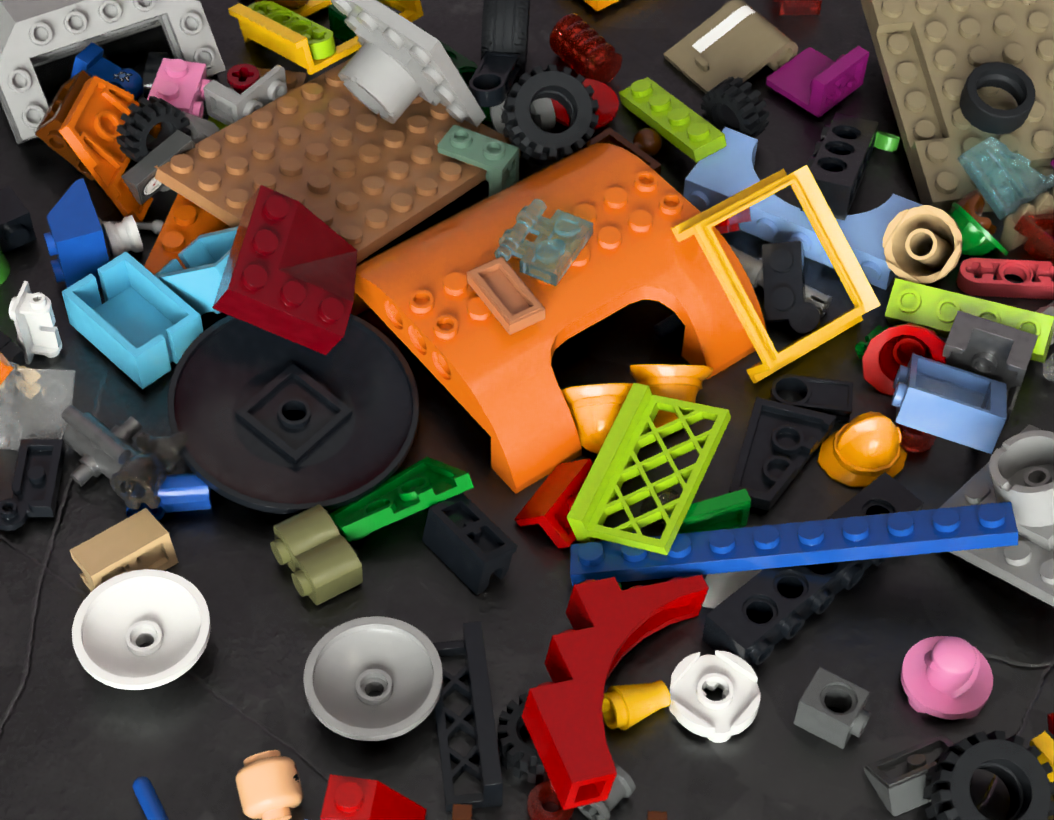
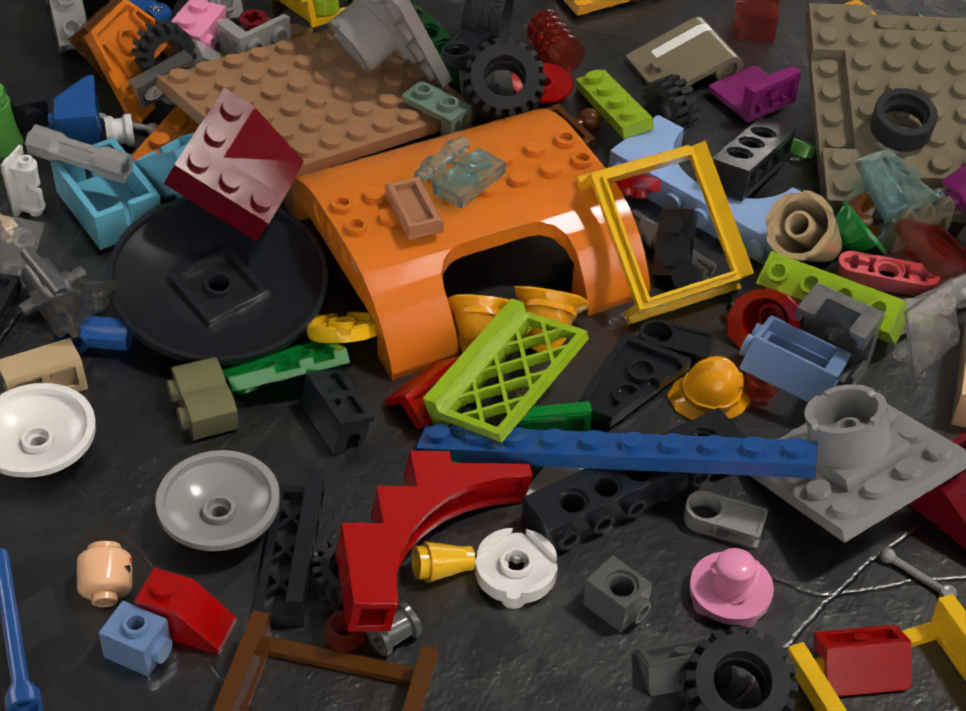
camera: 10 degrees right, 5 degrees down
none -> light grey axle [25,125,134,184]
none -> yellow tile [307,311,377,343]
none -> light grey piece [683,490,769,550]

